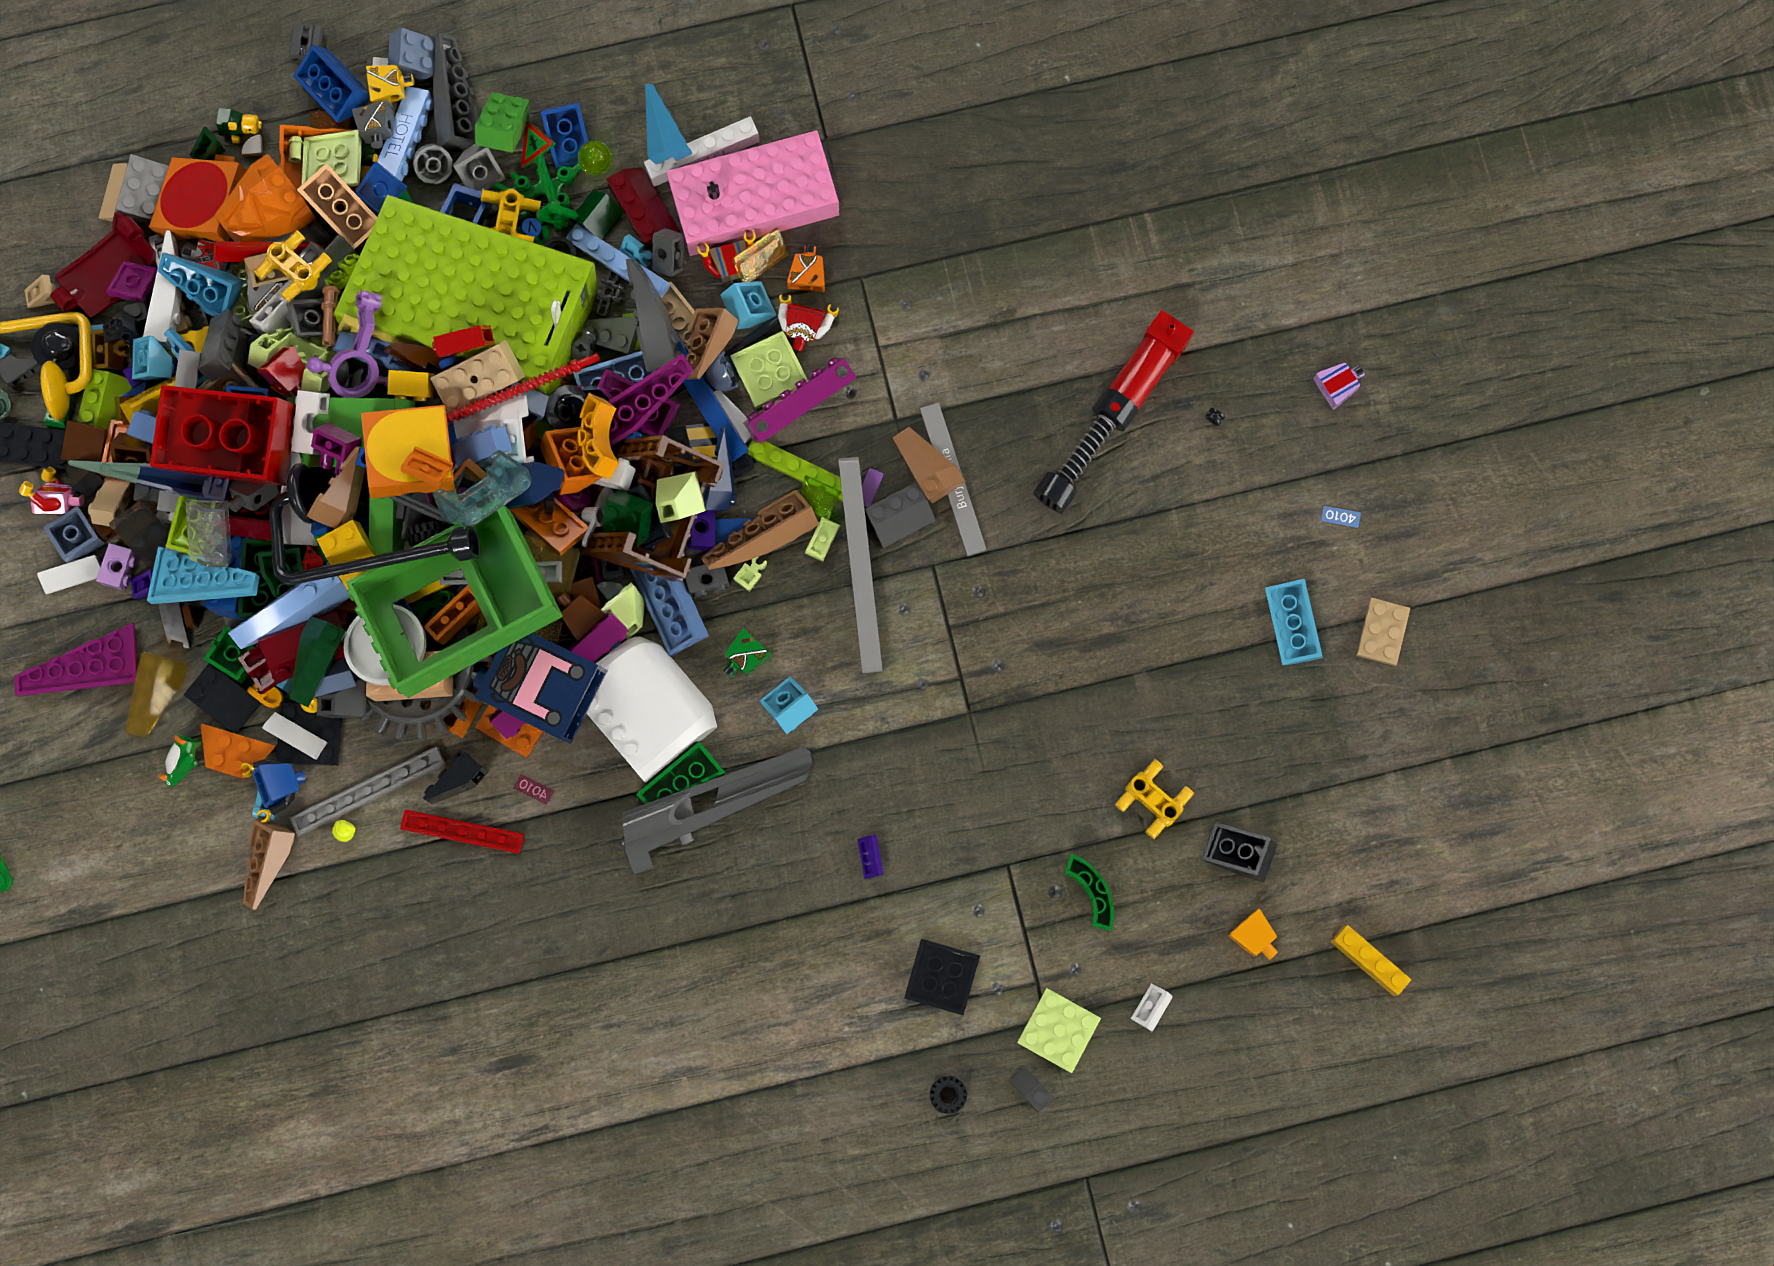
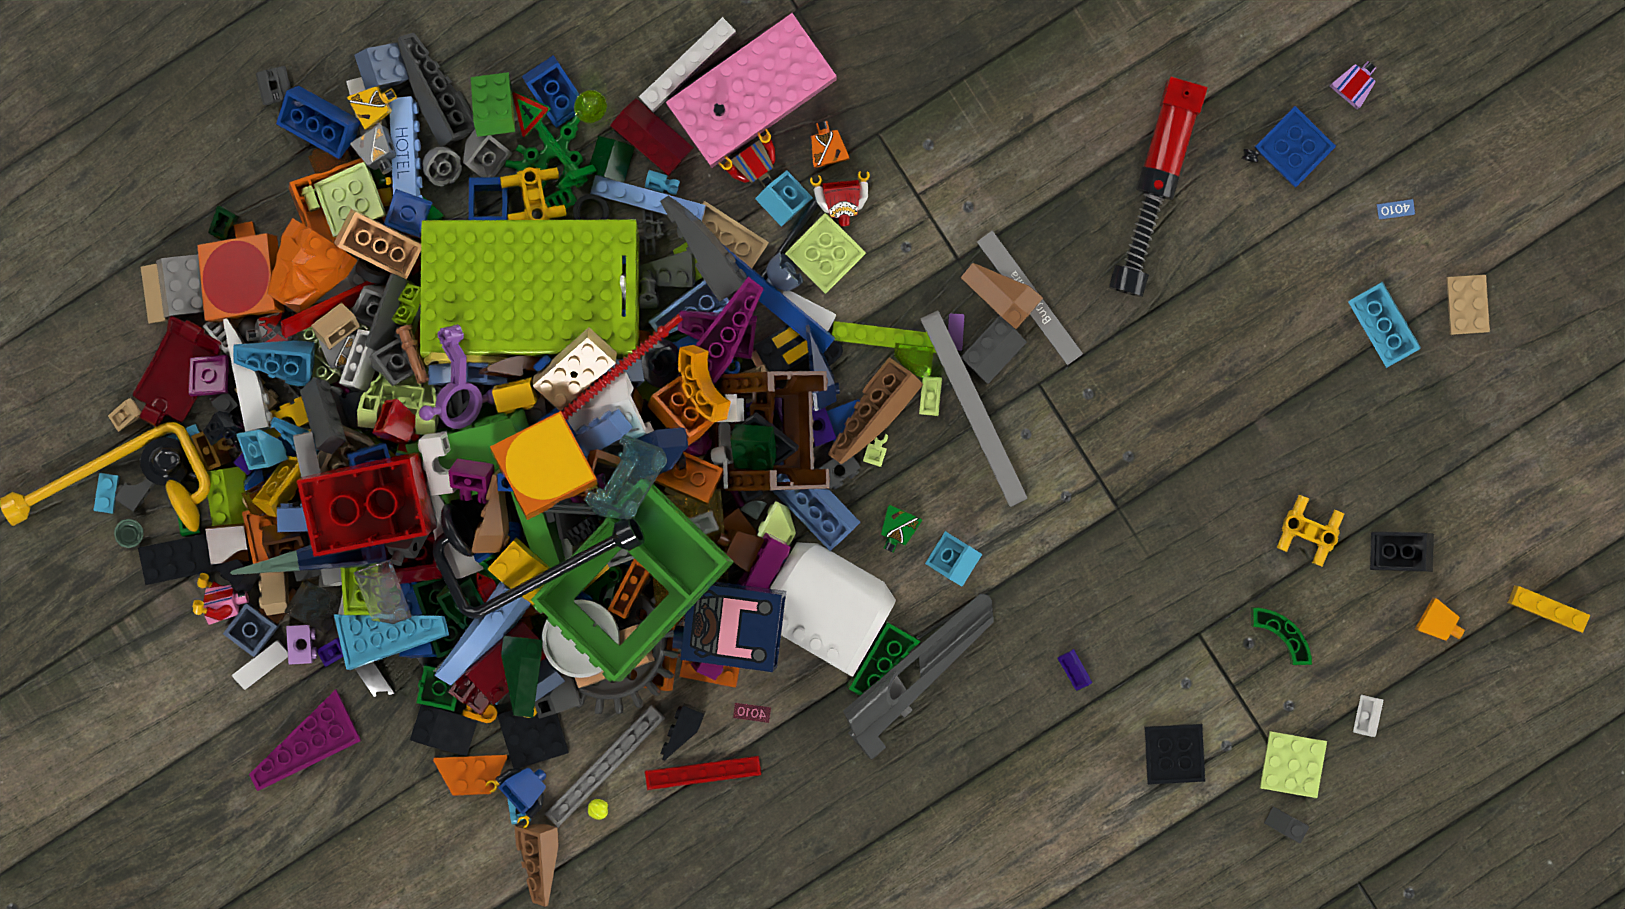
camera: 25 degrees left, 10 degrees up
clear yellow wedge [126,652,188,737] -> none
green animal [158,734,201,787] -> none
reddish brown tile [182,605,199,630] -> none
piece [216,108,262,144] -> none
white tile [242,135,263,157] -> none
yellow piece [253,230,332,303] -> none
white slope [262,712,327,760] -> none
orange plate [401,446,453,488] -> none
red brick [432,325,496,357] -> none
blue tile [521,218,541,238] -> none
dark azure wedge [645,84,692,165] -> none
dark grey brick [652,228,684,277] -> none
yellowish green slope [656,471,706,523] -> none
medium nougat wedge [685,308,739,379] -> none
clear yellow piece [732,228,788,283] -> none
magenta piece [743,357,856,443] -> none
black tyre [930,1076,967,1114] -> none
none -> blue plate [1254,106,1336,188]

